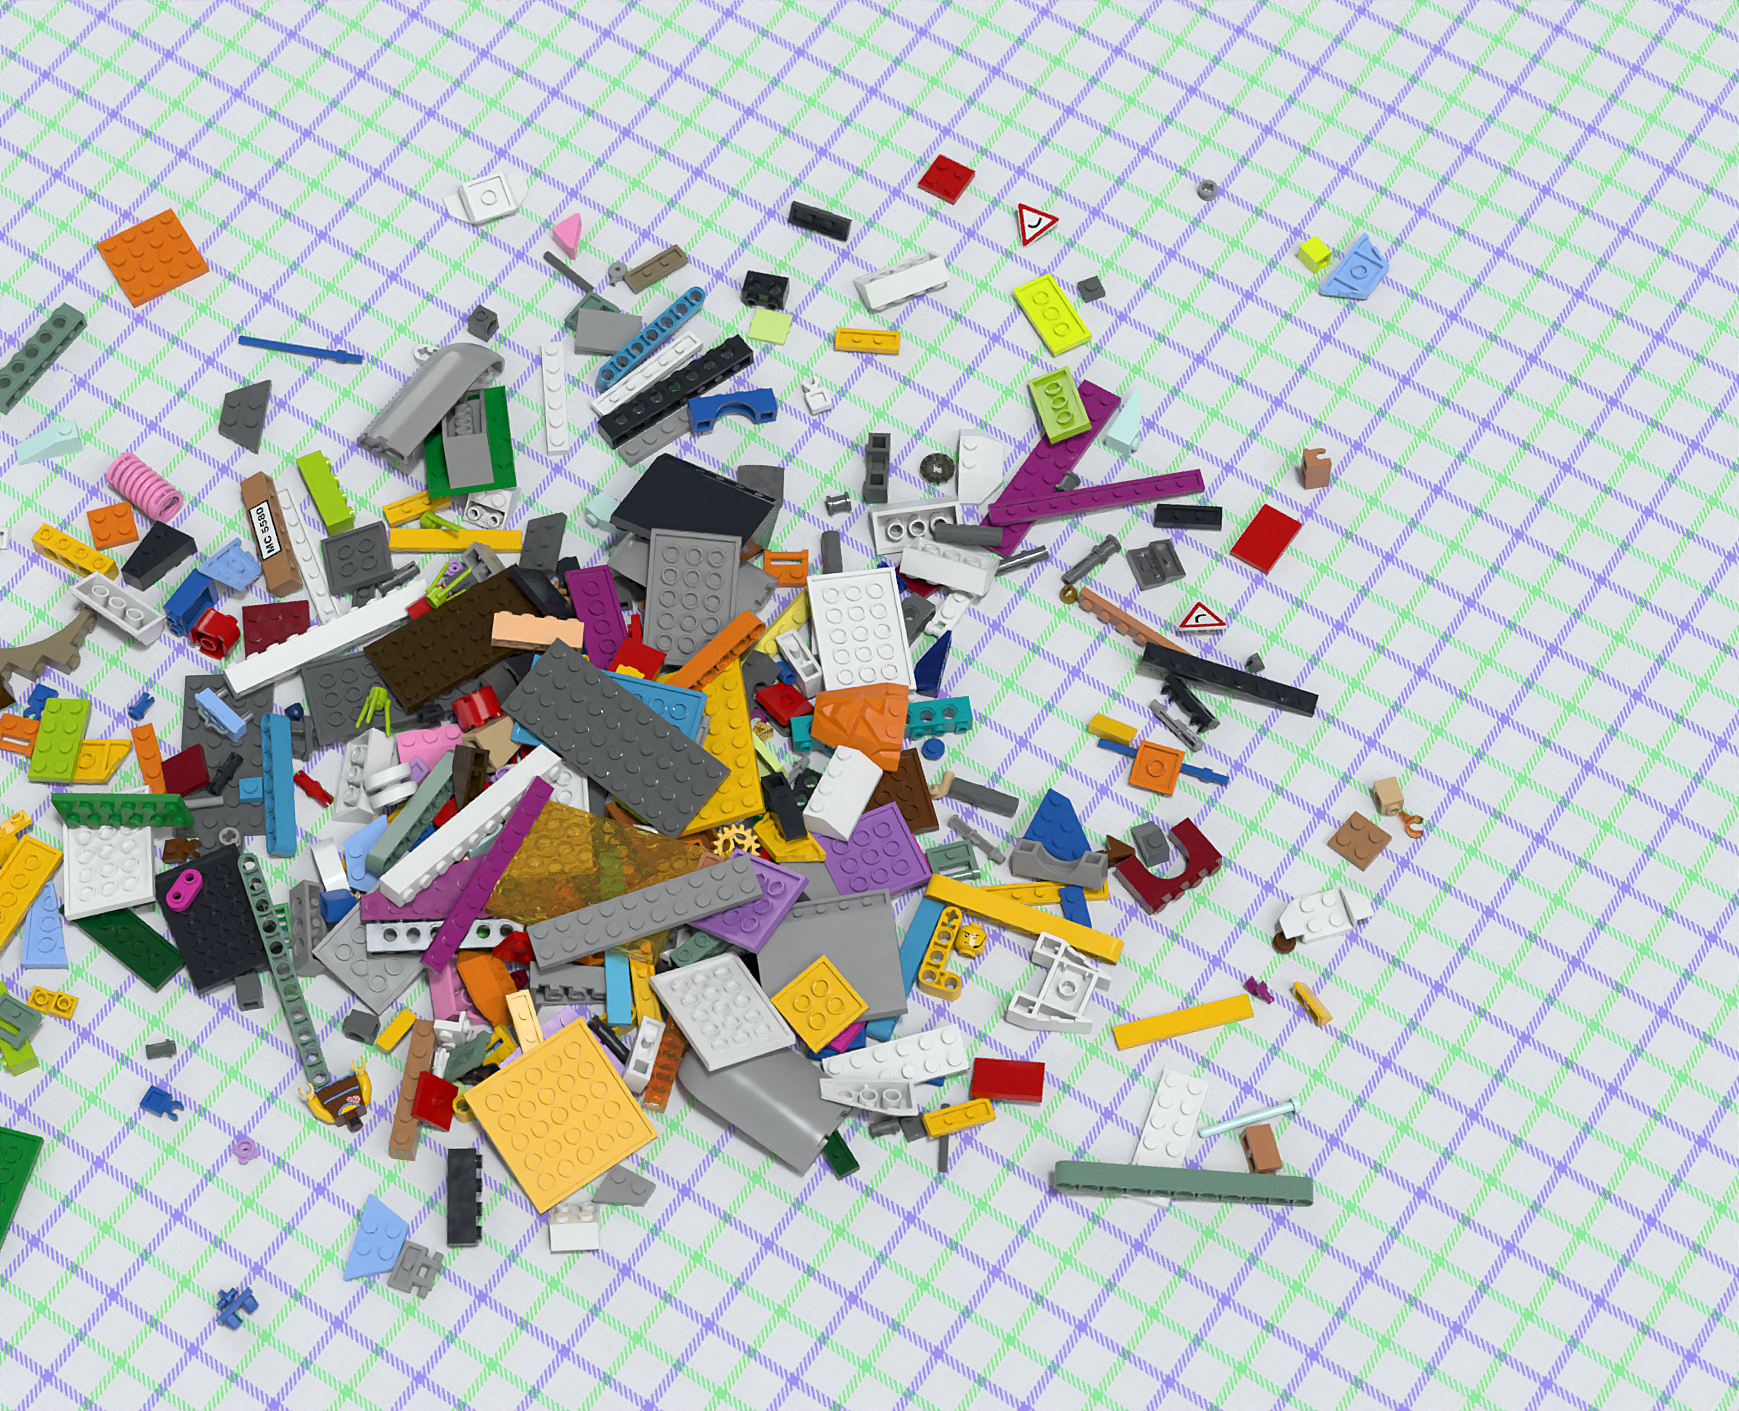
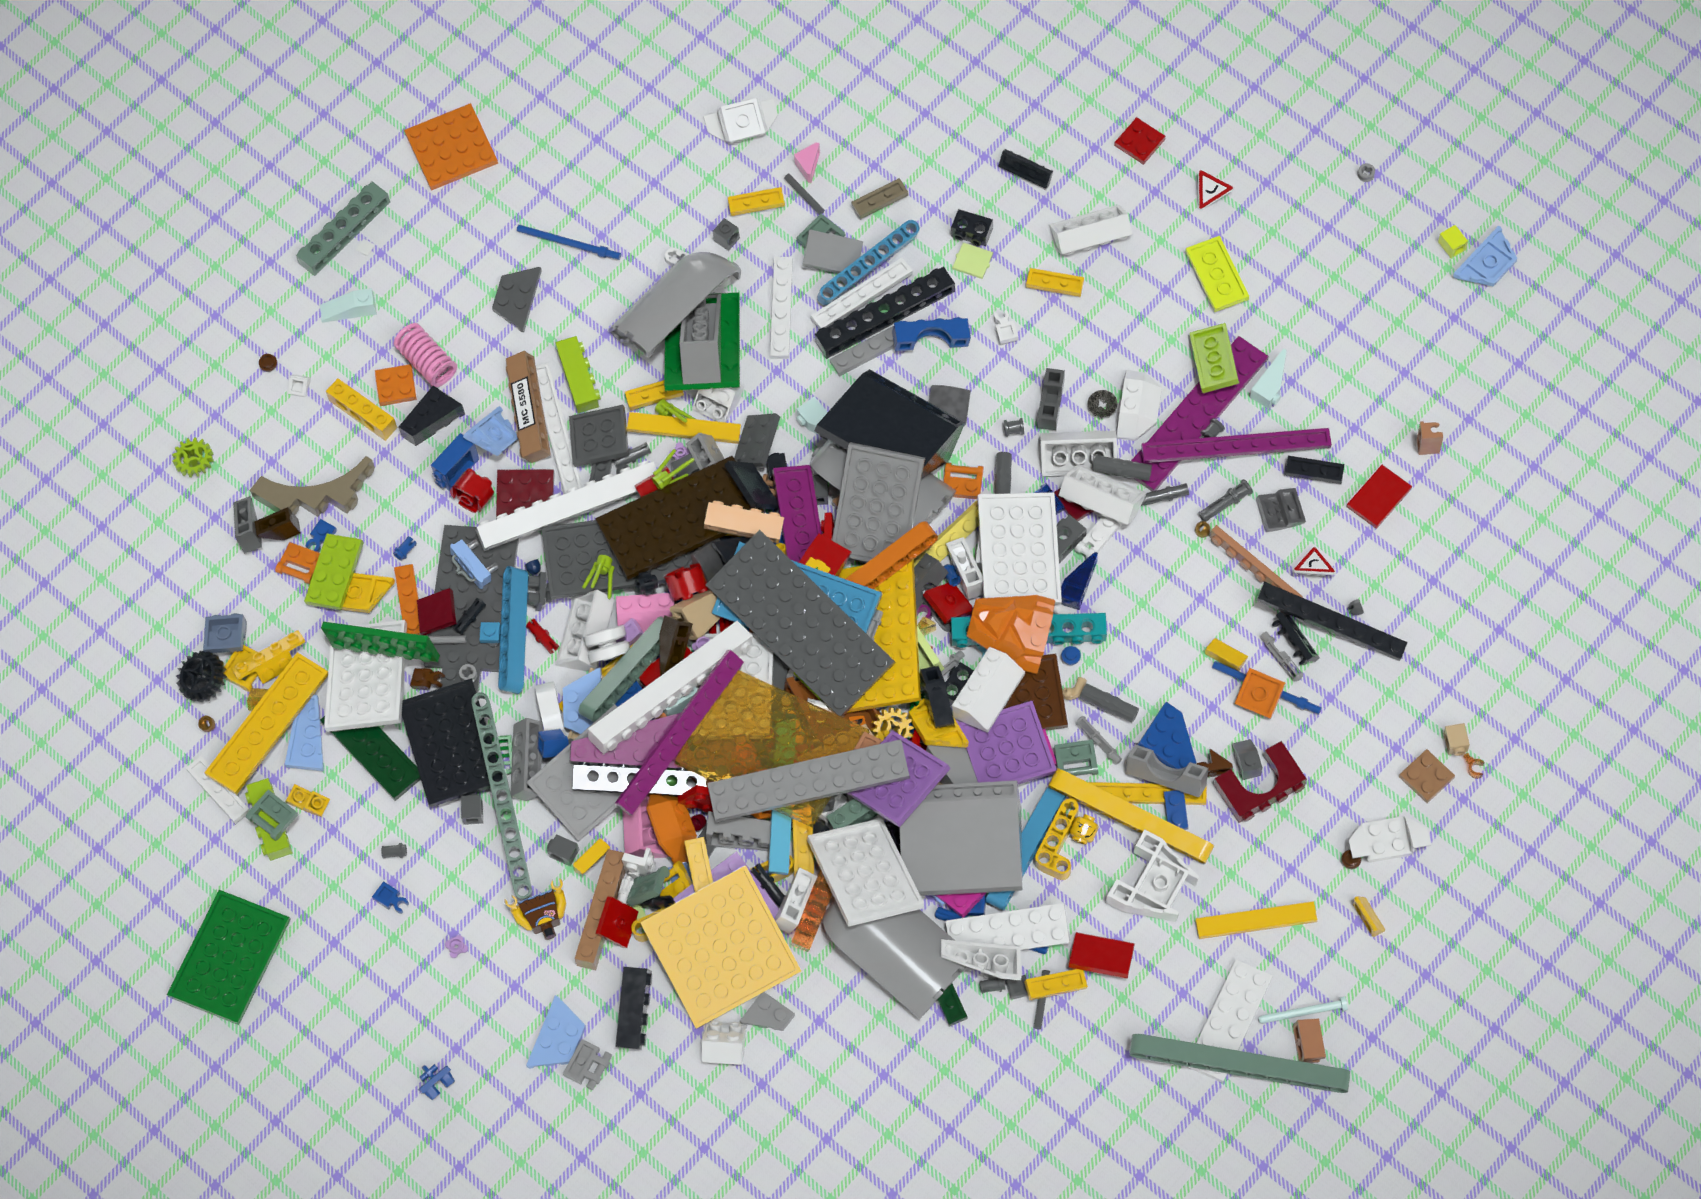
camera: 10 degrees right, 5 degrees up
white slope [69,571,166,646] -> none
dark pink plate [166,869,203,912] -> none
light grey piece [608,262,628,287] -> none
yellow plate [770,955,870,1054] -> none
dark grey plate [1077,276,1105,303] -> none
magenta piece [1244,976,1275,1004] -> none
none -> yellow plate [728,187,785,216]

